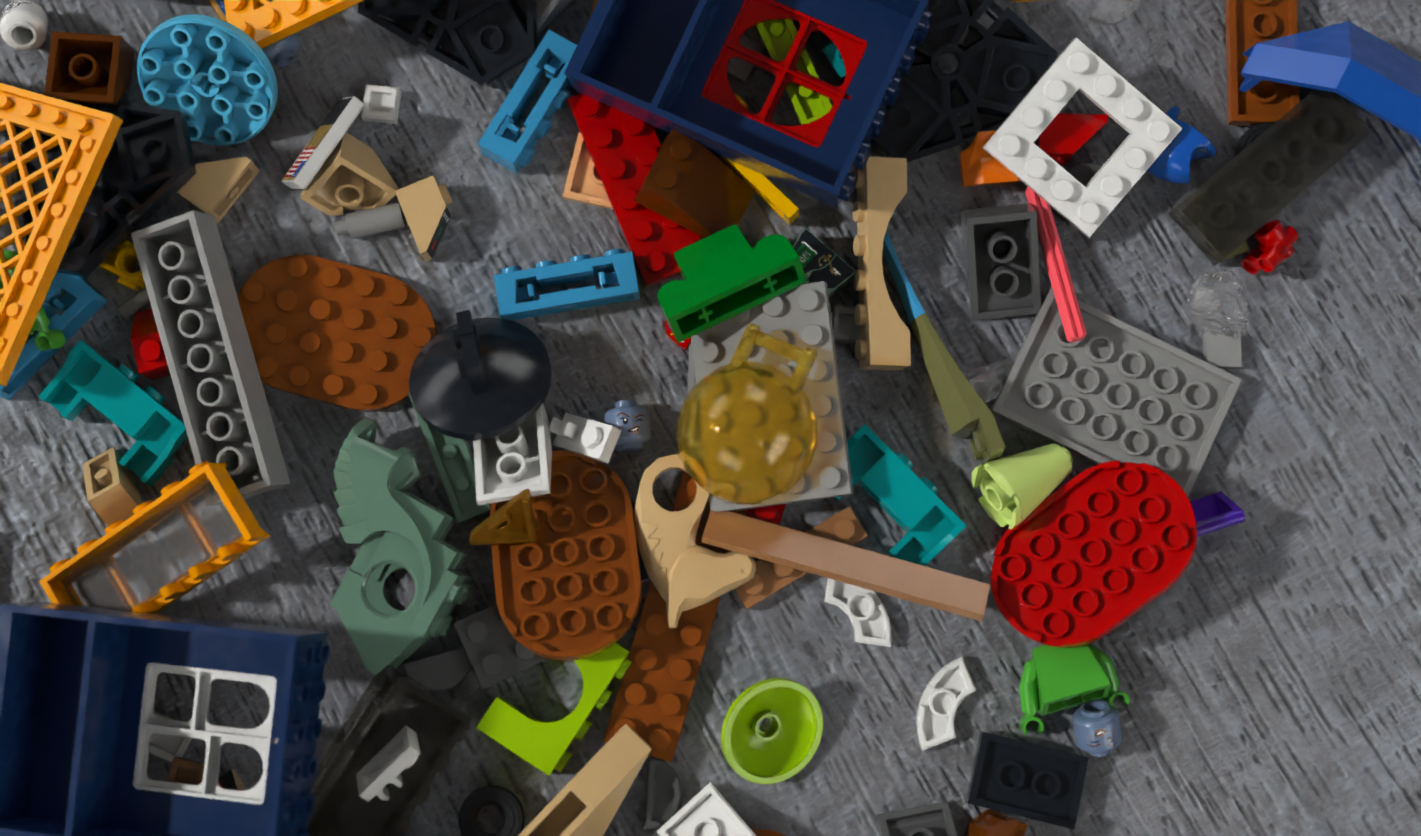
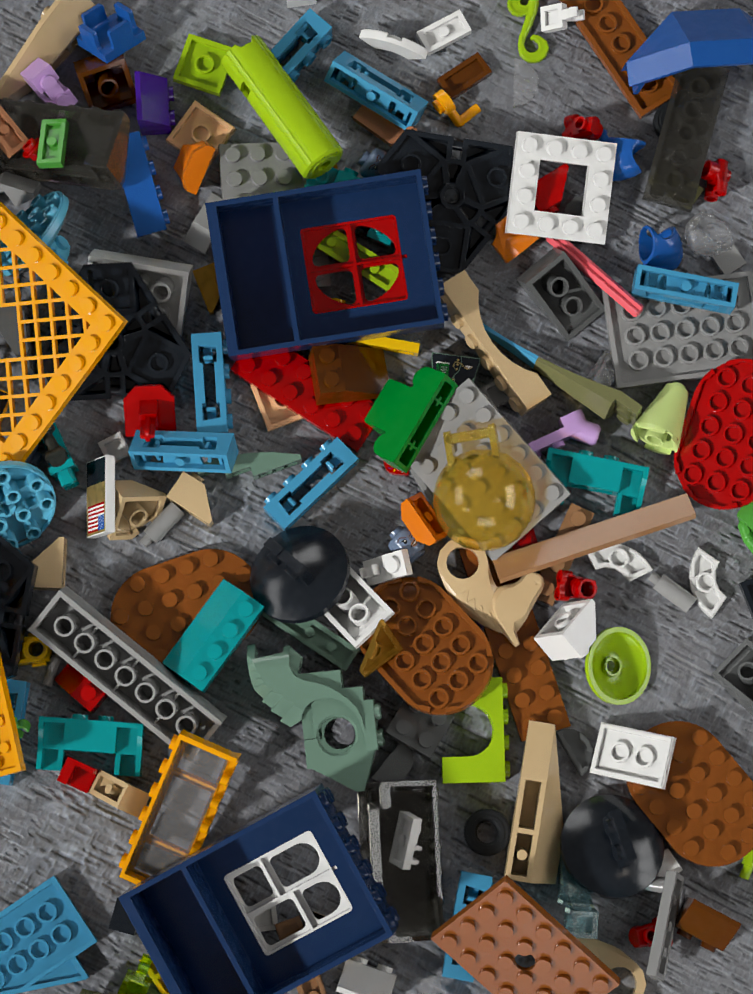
camera: 35 degrees left, 0 degrees up
none -> hips [38,423,80,491]
none -> red panel [57,756,99,793]
none -> red piece [123,384,177,442]
none -> dark azure brick [128,430,239,473]
none -> teal slope [162,579,264,693]
none -> sand green slope [197,452,302,480]
none -> orange slope [401,492,450,546]
none -> lavender plate [528,409,601,457]
none -> white slope [533,599,596,661]
none -> red plate [554,570,597,602]
none -> red plate [562,114,603,141]
none -> dark azure brick [631,264,739,315]
none -> blue piece [636,225,683,270]
none -> light grey cylinder [648,571,697,613]

